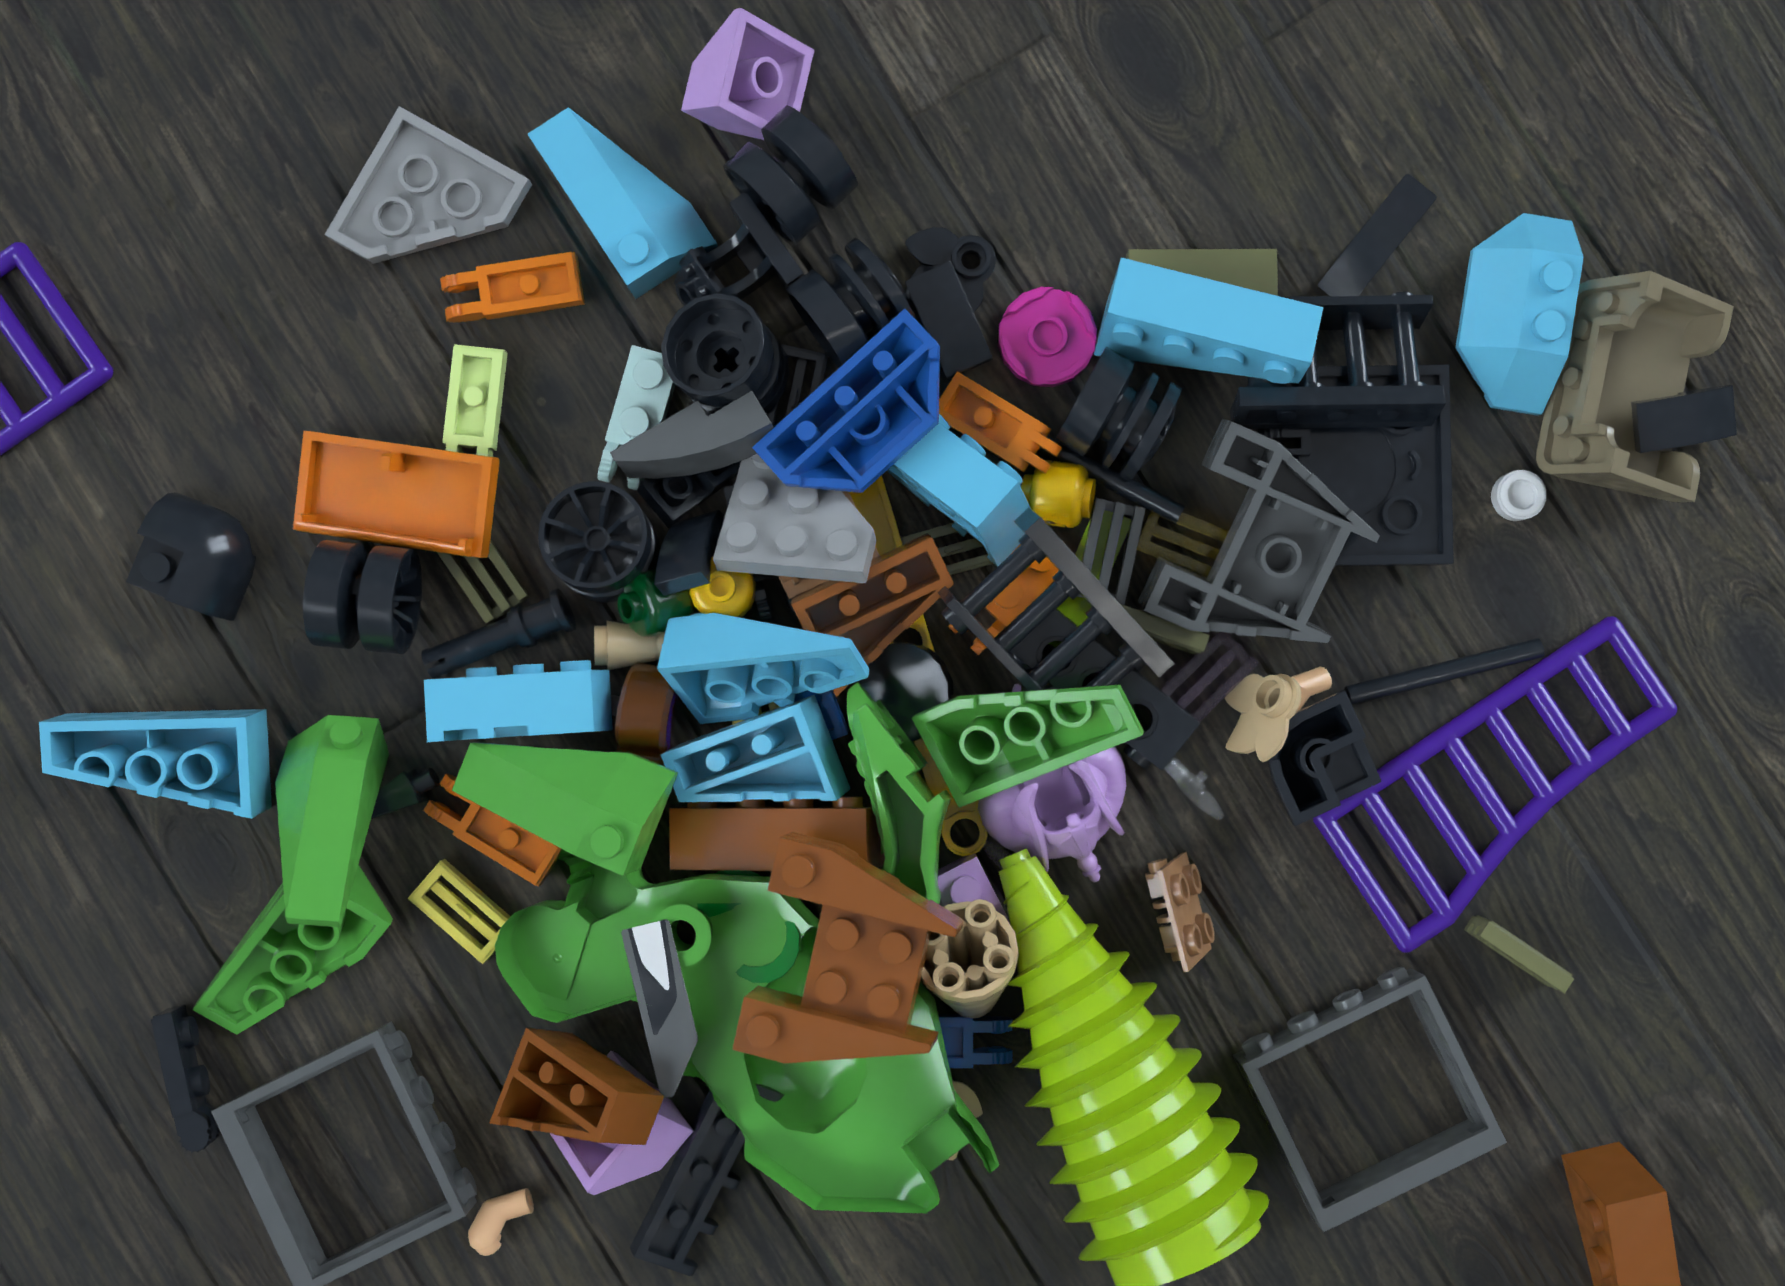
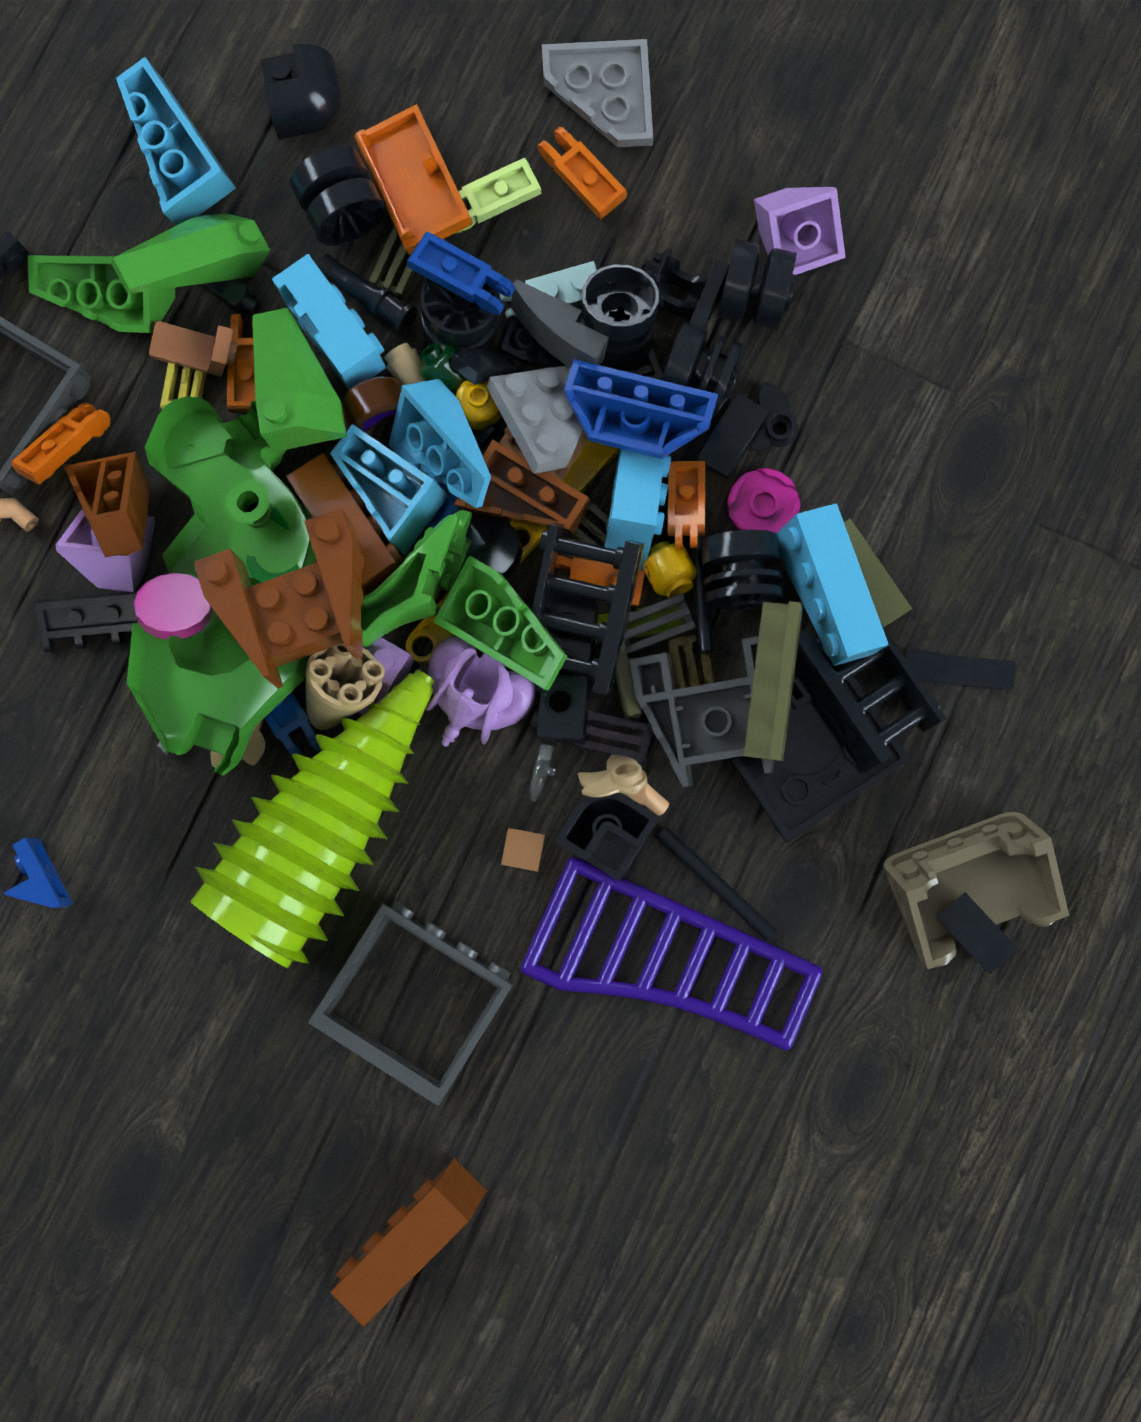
camera: 60 degrees right, 5 degrees down
medium azure wedge [528,107,718,299] -> none
sticker [621,919,698,1098] -> none
medium nougat hinge [1145,852,1214,972] -> none
medium azure wedge [1455,213,1584,416] -> none
olive tile [1463,915,1574,994] -> none
white tile [1491,470,1546,521] -> none
none -> orange hinge [11,402,111,485]
none -> dark pink tile [134,573,213,640]
none -> nougat bracket [149,321,237,377]
none -> blue hinge [407,231,516,315]
none -> medium nougat tile [501,828,545,872]
none -> olive fence [744,601,803,761]

